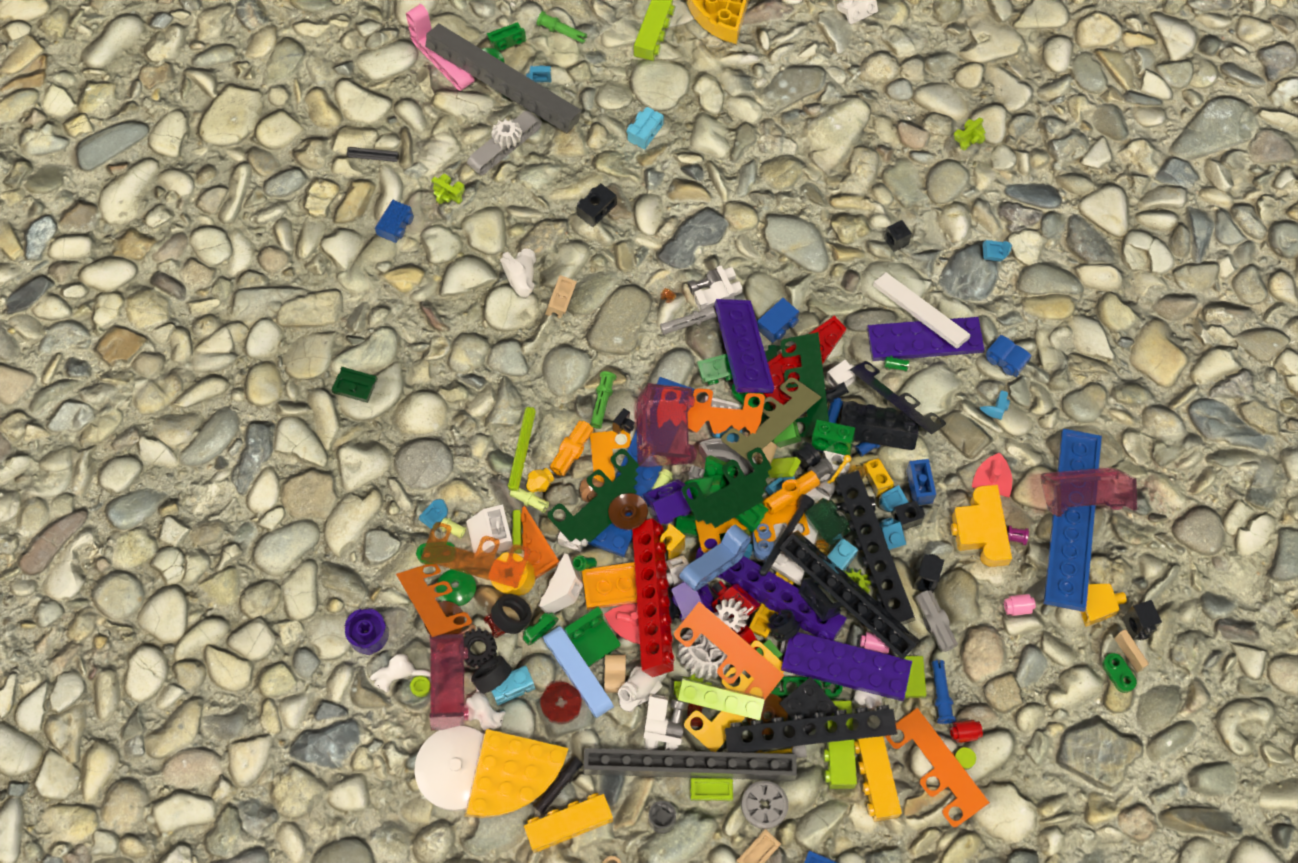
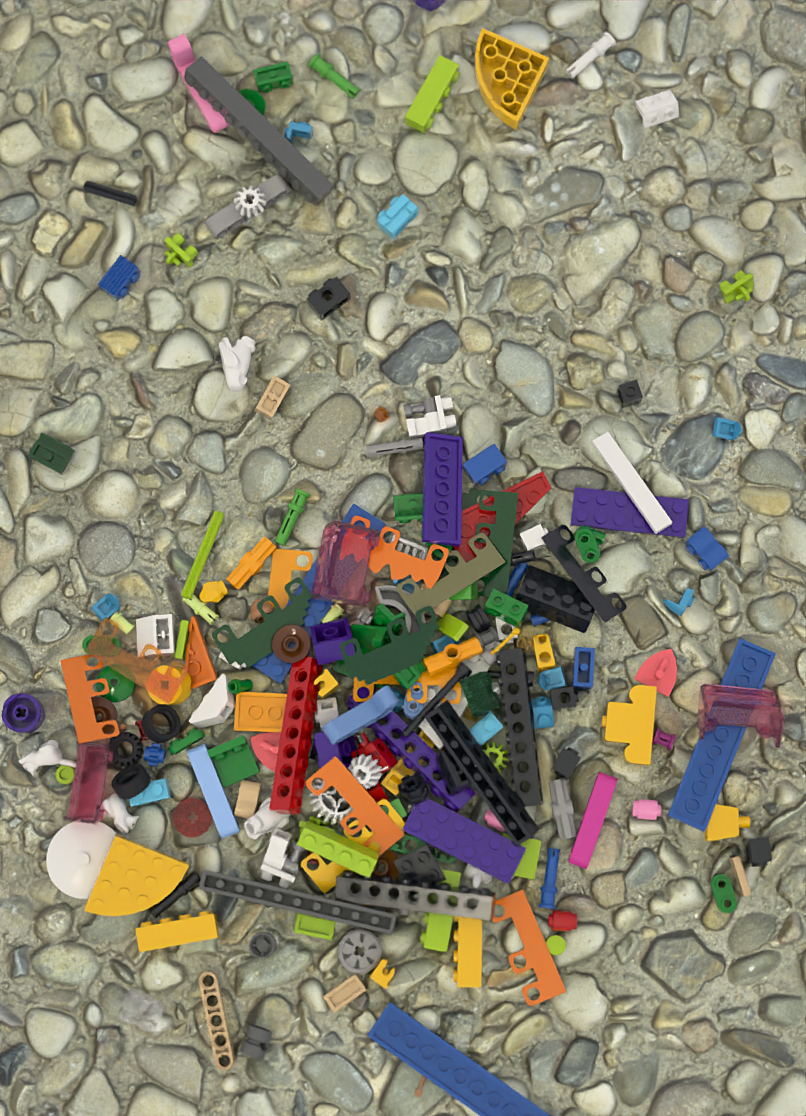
camera: 15 degrees right, 15 degrees up
black tile [613,408,635,434] -> none
none -> blue gear [144,743,166,767]
none -> yellow hinge [370,957,395,989]
none -> dark pink beam [568,772,618,869]
none -> green plate [575,526,600,563]

